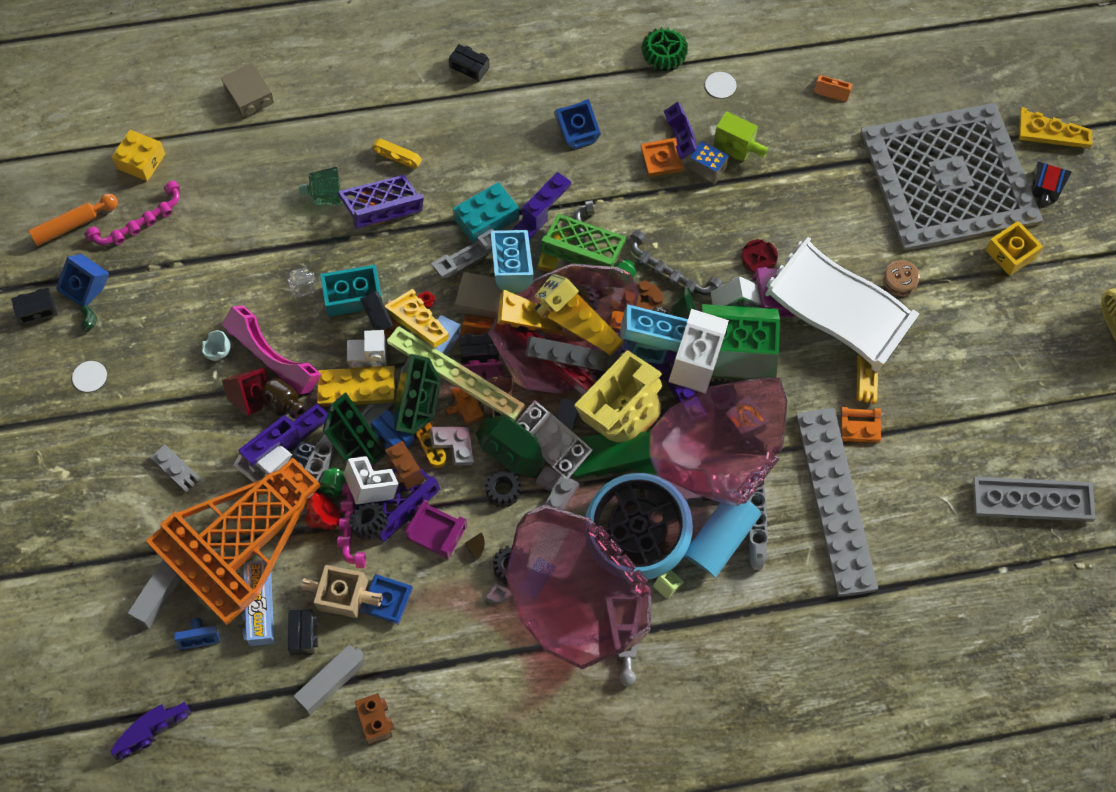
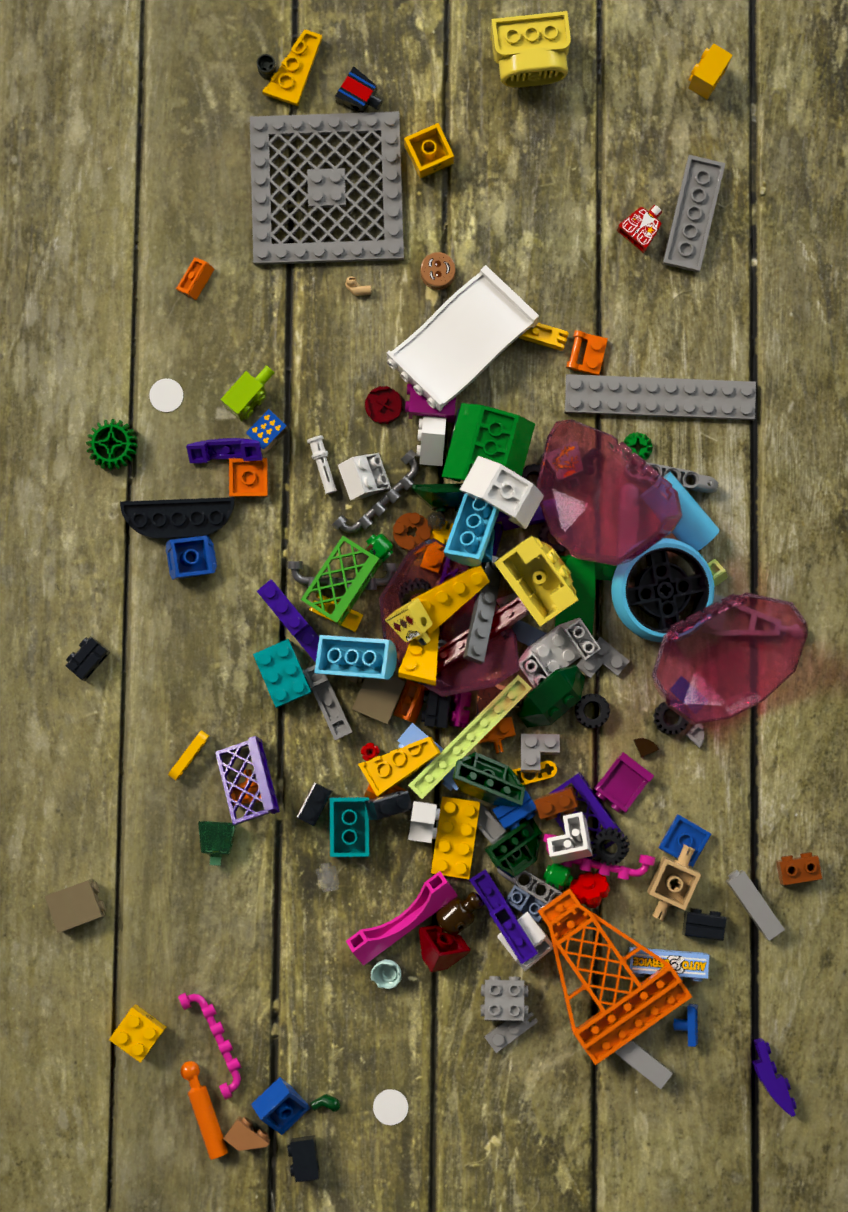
camera: 75 degrees left, 20 degrees up
none -> black plate [120,497,235,539]
none -> medium nougat slope [223,1116,270,1151]
none -> pearl dark grey wheel [257,54,277,79]
none -> black brick [297,782,333,826]
none -> white pin [307,435,337,494]
none -> white slope [338,453,391,501]
none -> tan arm [345,276,372,296]
none -> light grey brick [481,976,528,1022]
none -> red torso [617,205,662,254]
none -> green gear [622,432,653,461]

